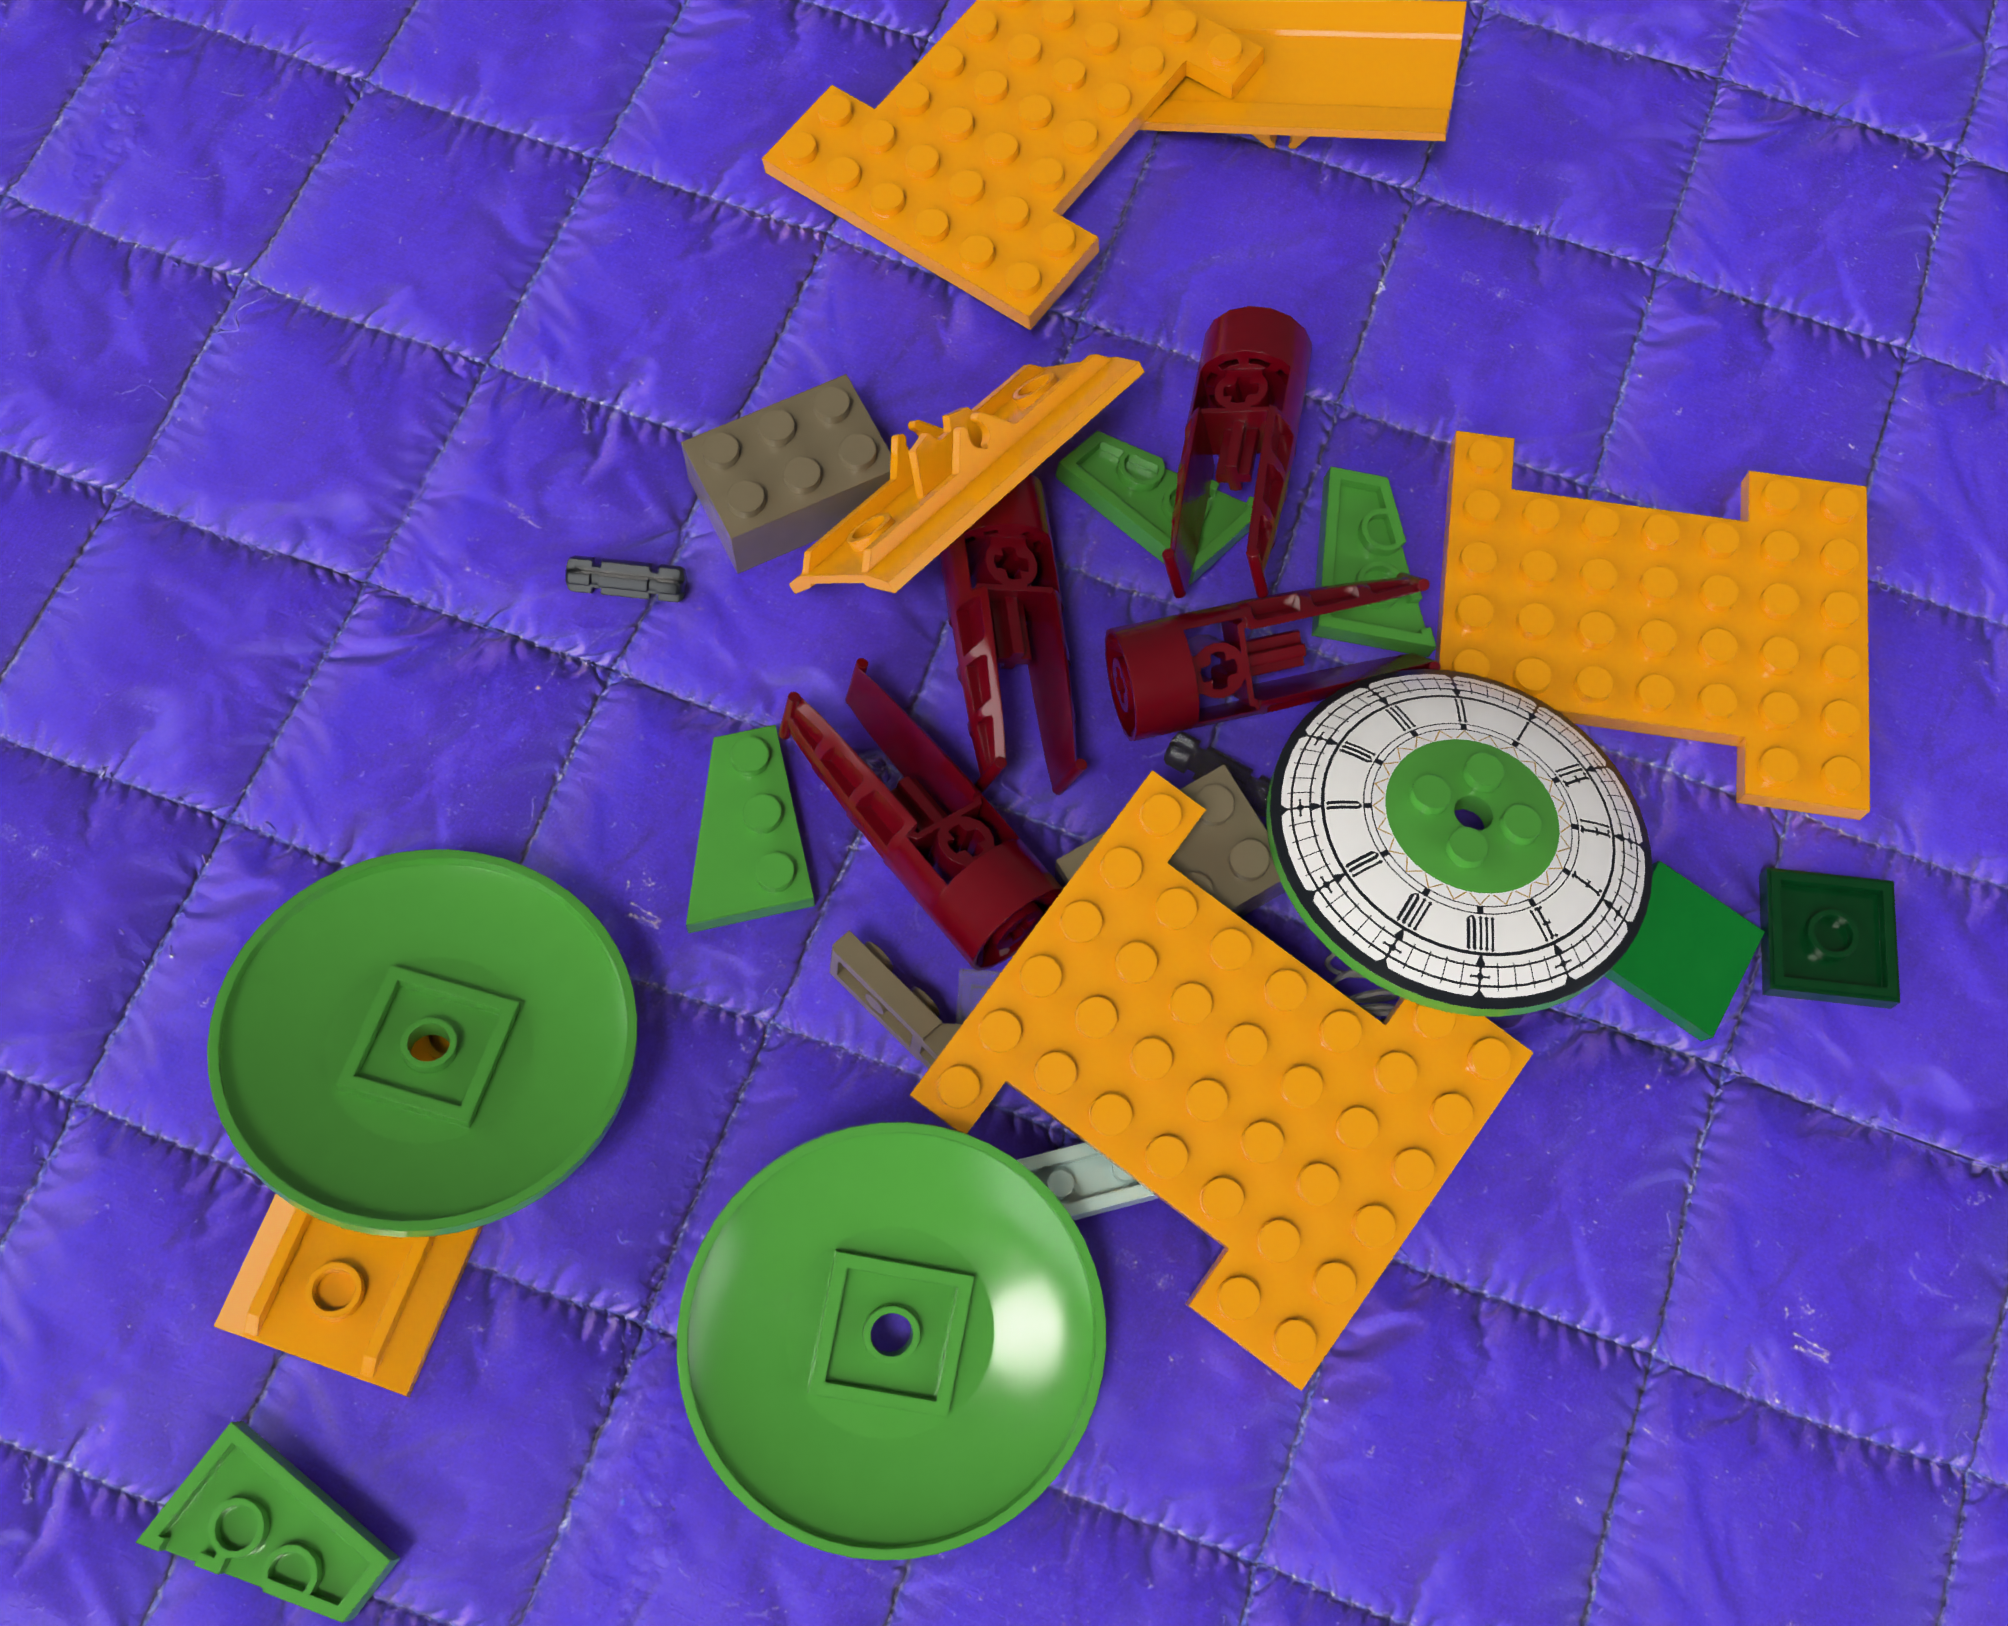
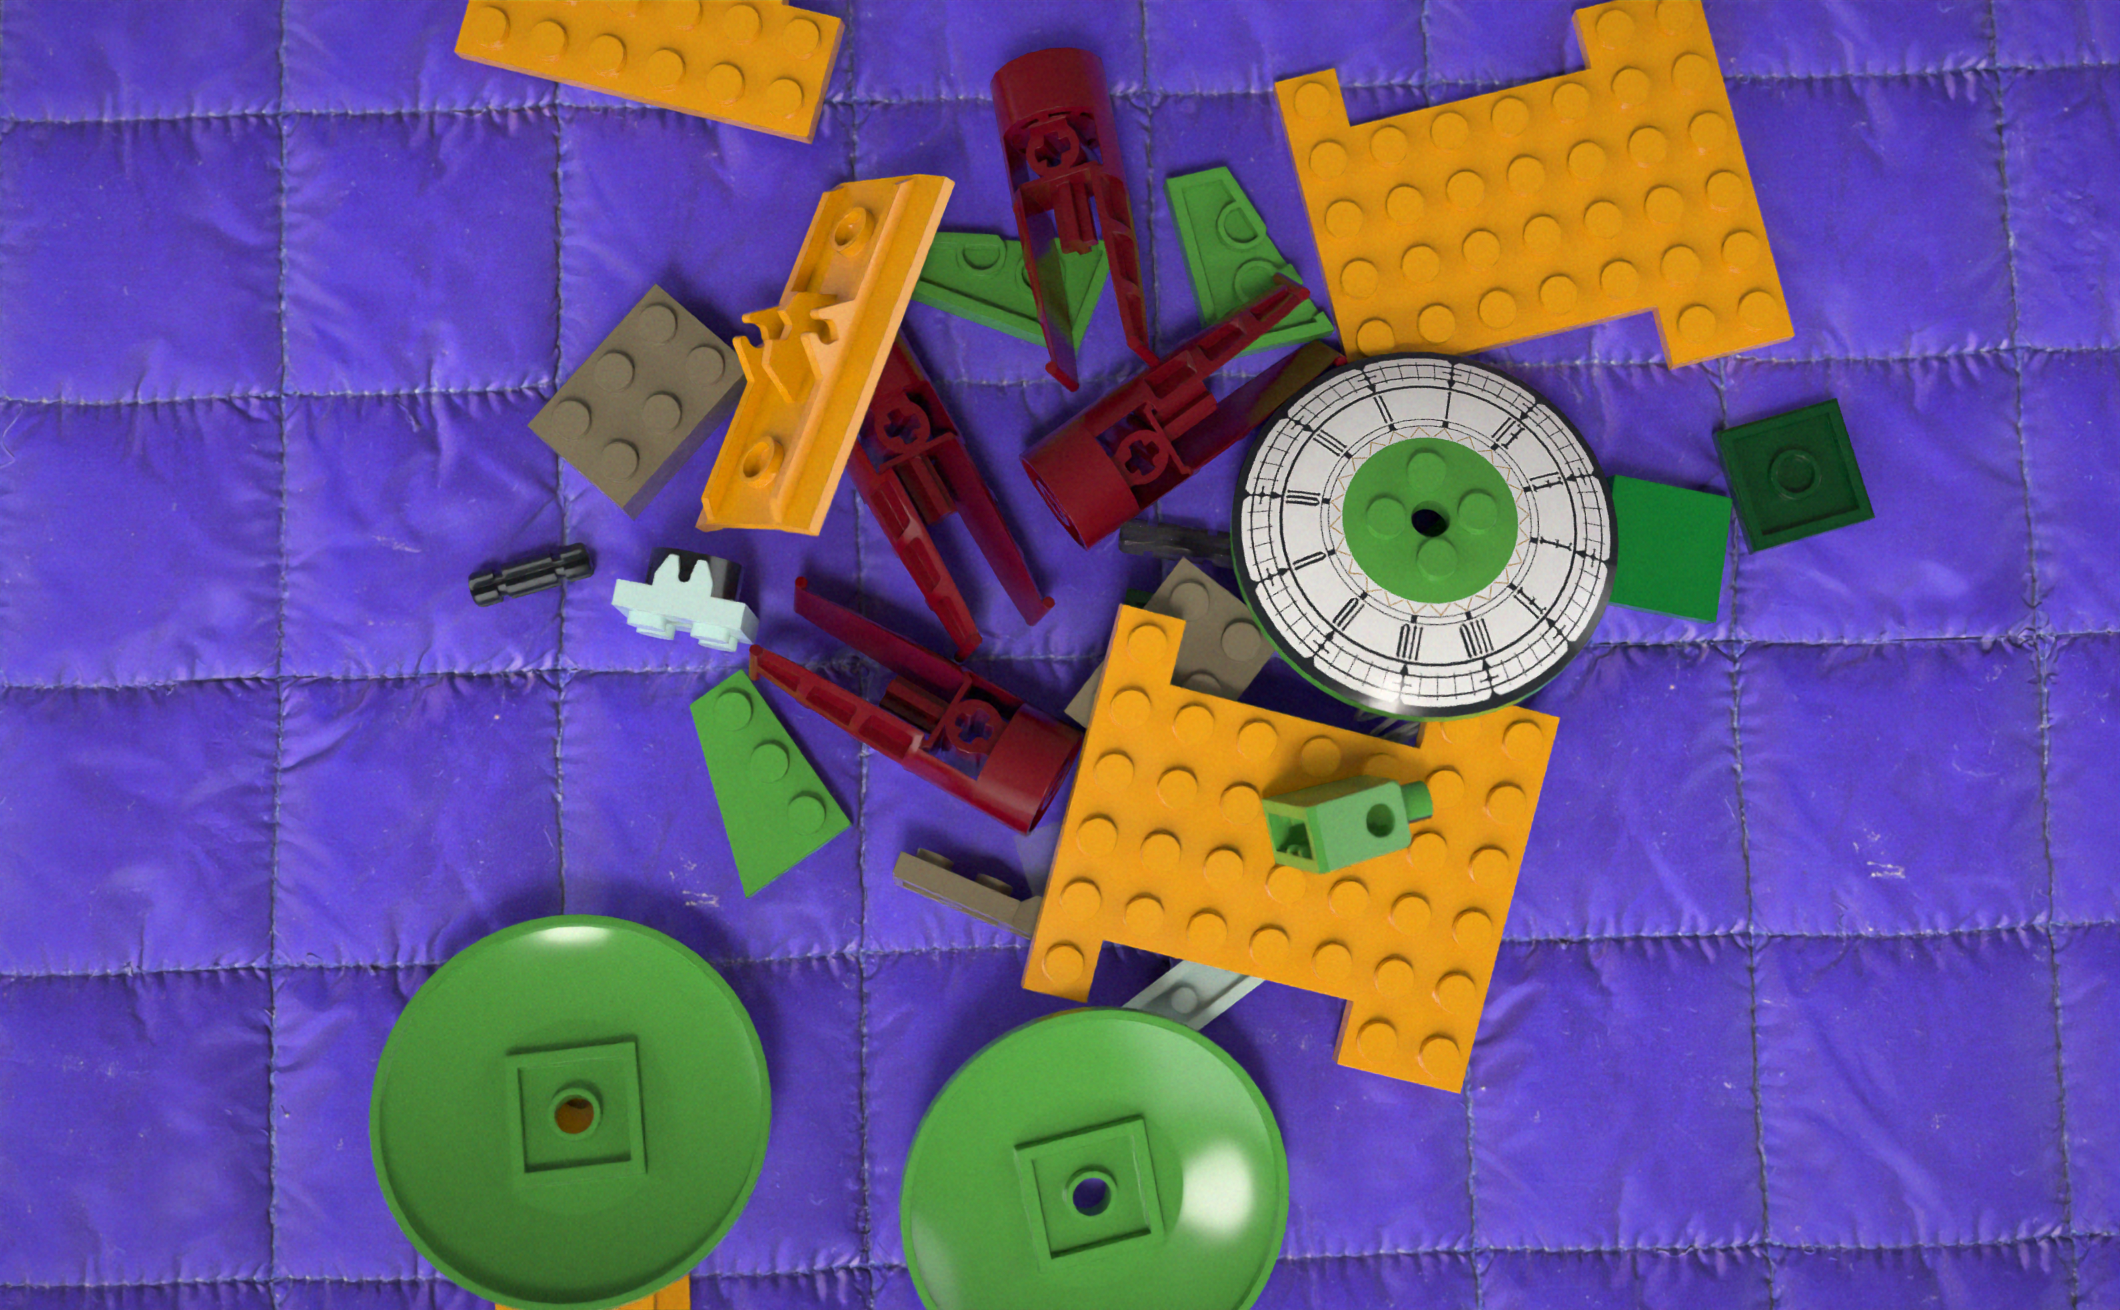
camera: 15 degrees left, 15 degrees up
none -> light aqua piece [612,547,760,652]
none -> bright green torso [1261,775,1433,874]

